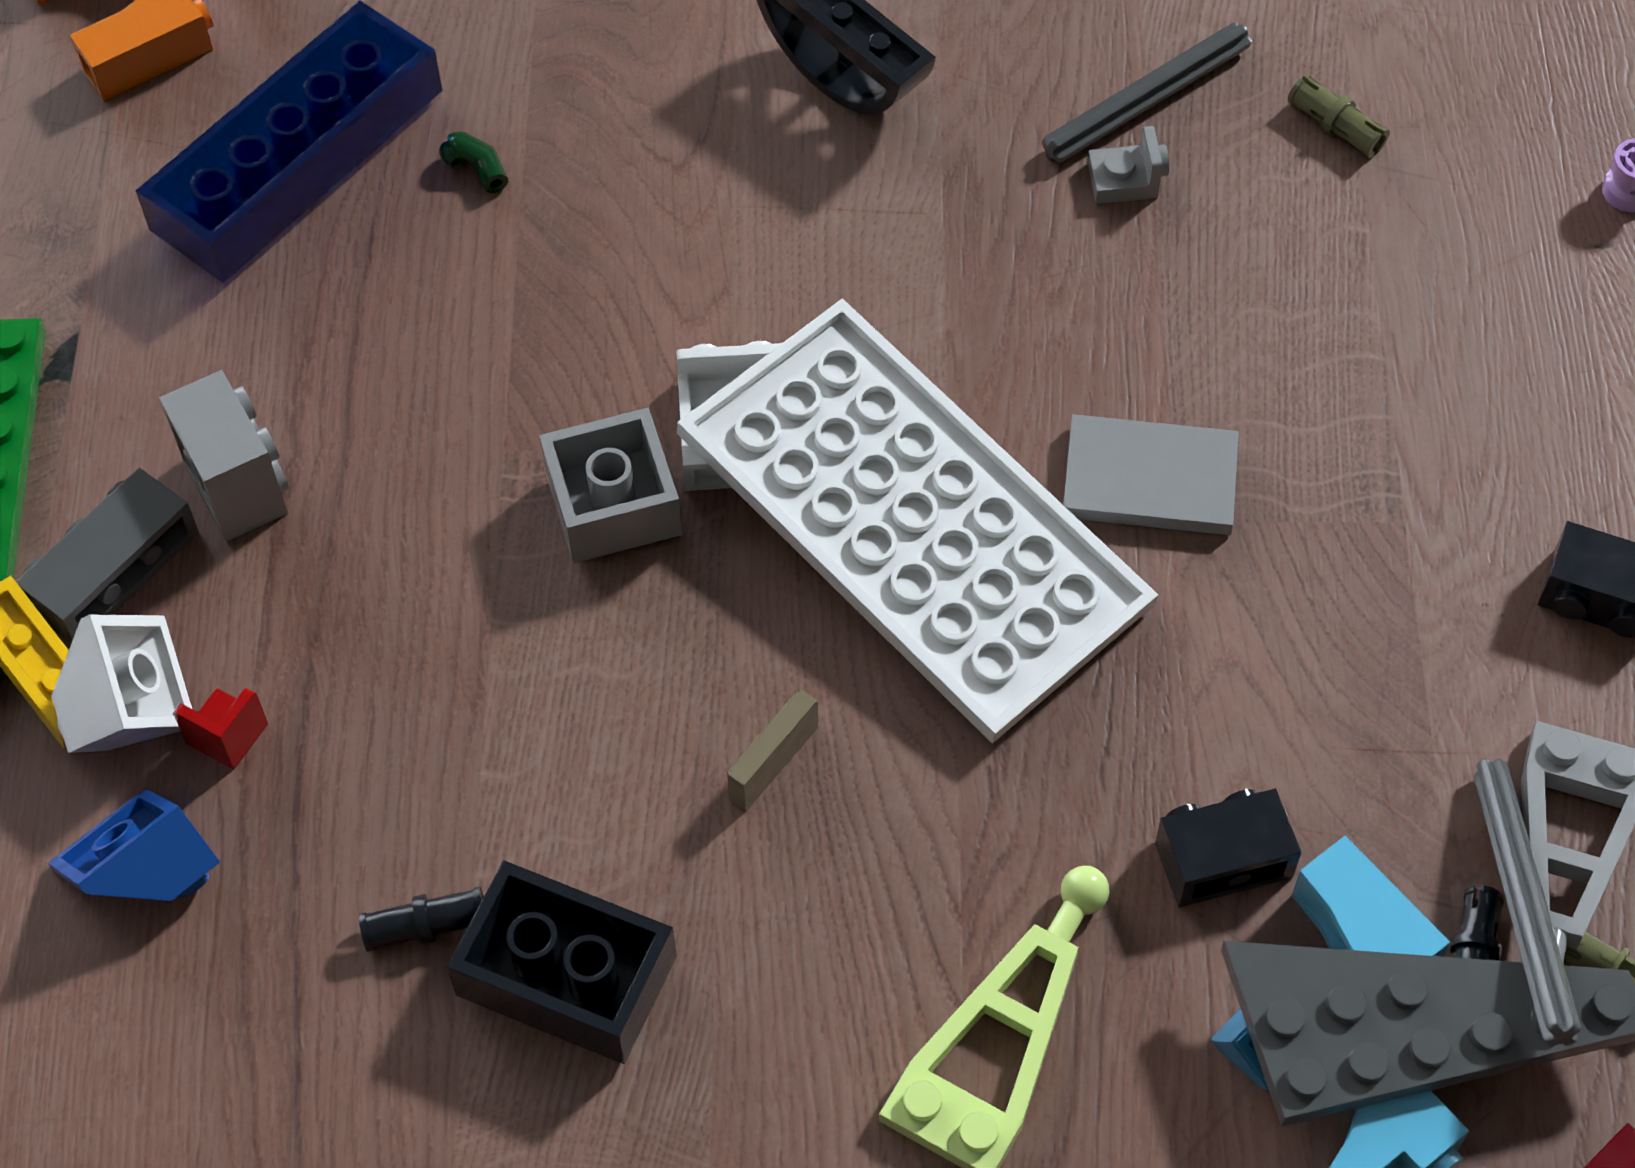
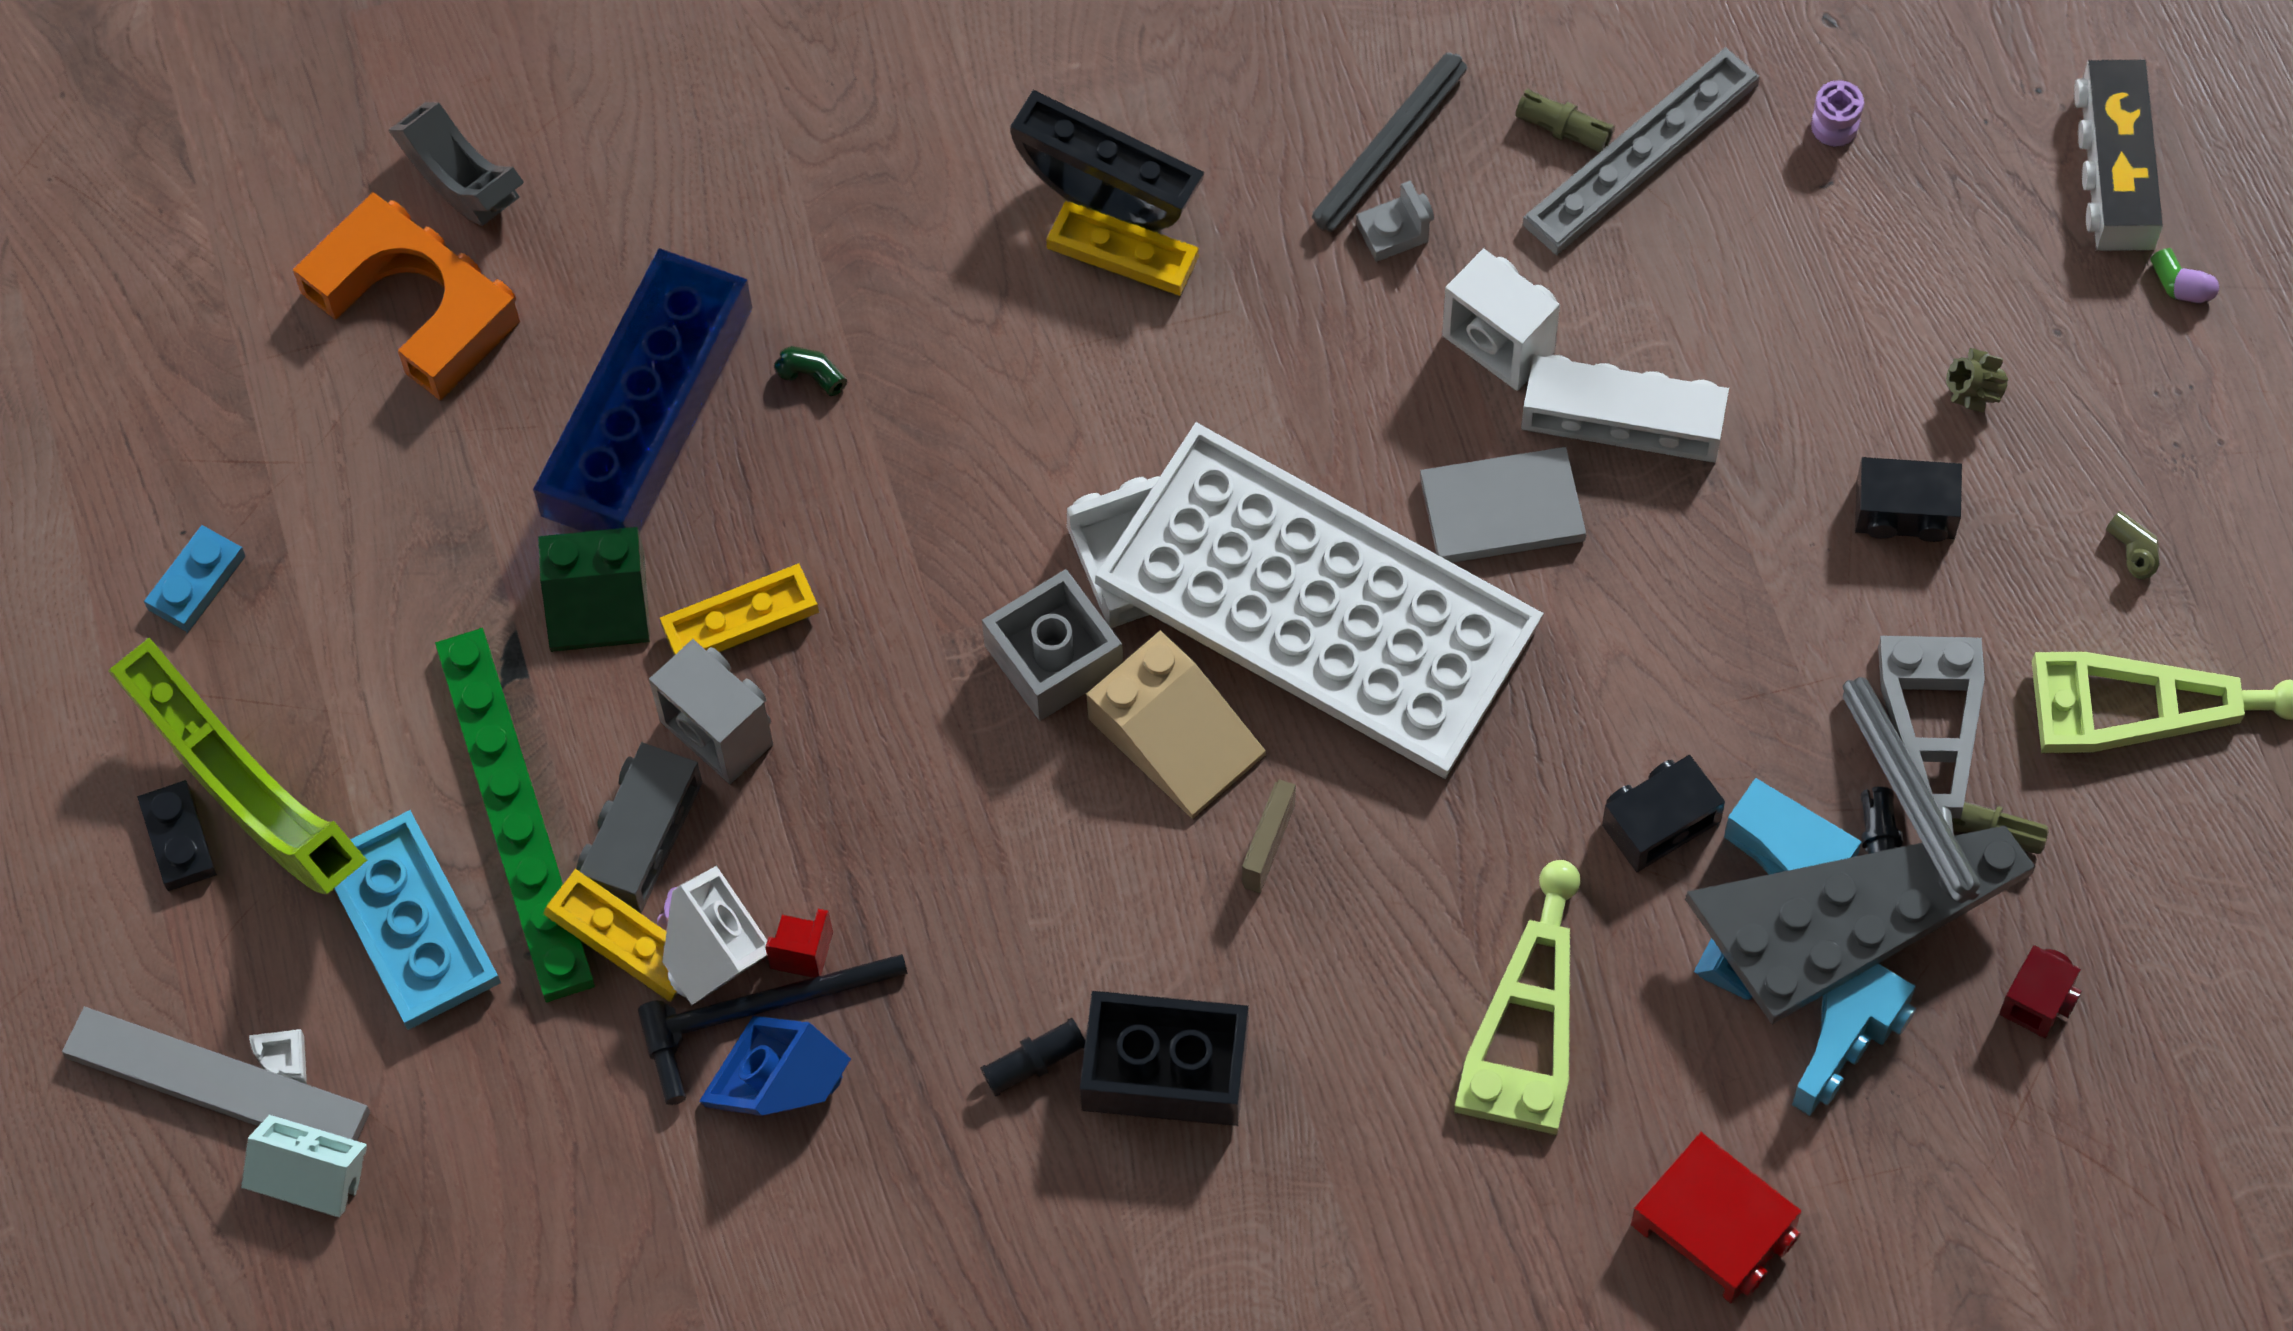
camera: 15 degrees left, 5 degrees up
none -> dark green slope [538,527,650,652]
none -> black bar [637,954,908,1105]
none -> yellow plate [660,563,819,655]
none -> yellow plate [1046,200,1199,296]
none -> tan slope [1086,630,1266,819]
none -> white brick [1442,248,1560,391]
none -> white brick [1521,355,1729,463]
none -> light grey tile [1523,47,1760,256]

